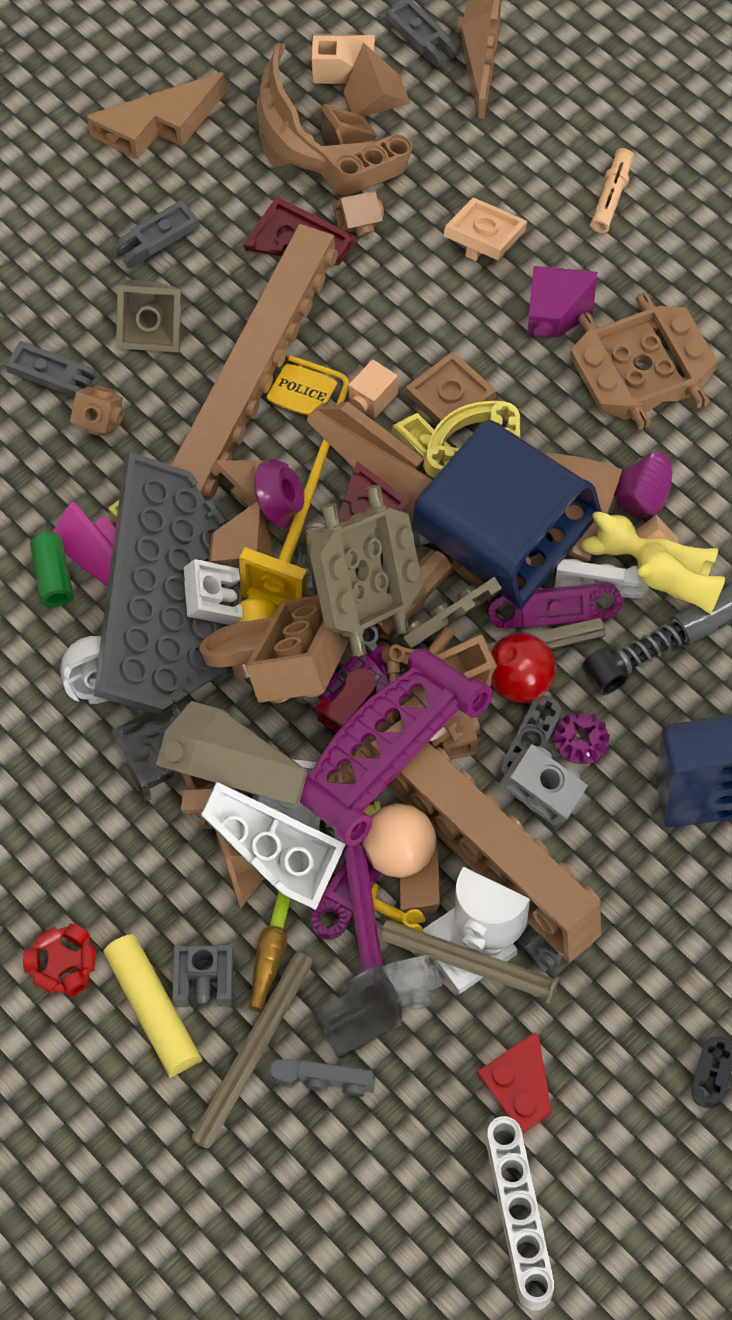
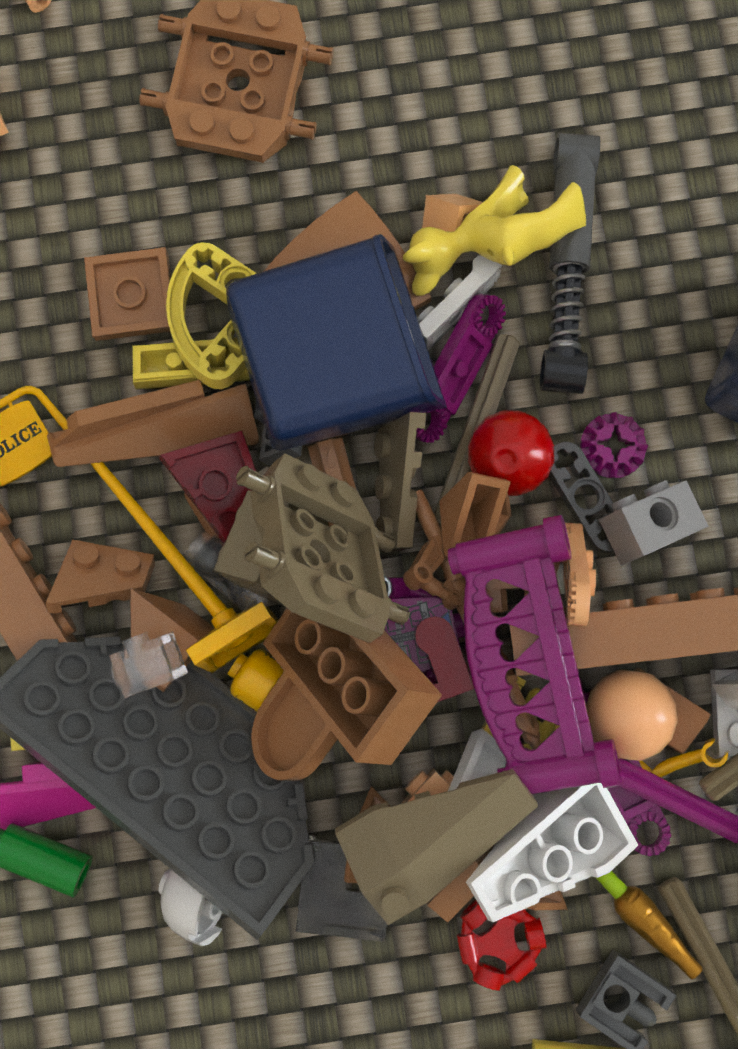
camera: 55 degrees left, 20 degrees up
white brick [184,559,243,625] -> none
magenta piece [254,459,304,529] -> none
light nougat brick [348,359,398,419] -> none
magenta slope [527,266,598,338] -> none
magenta hair [616,451,673,518] -> none
none -> clear brick [109,632,188,698]
none -> red piece [457,900,546,991]
none -> light nougat plate [562,523,596,626]

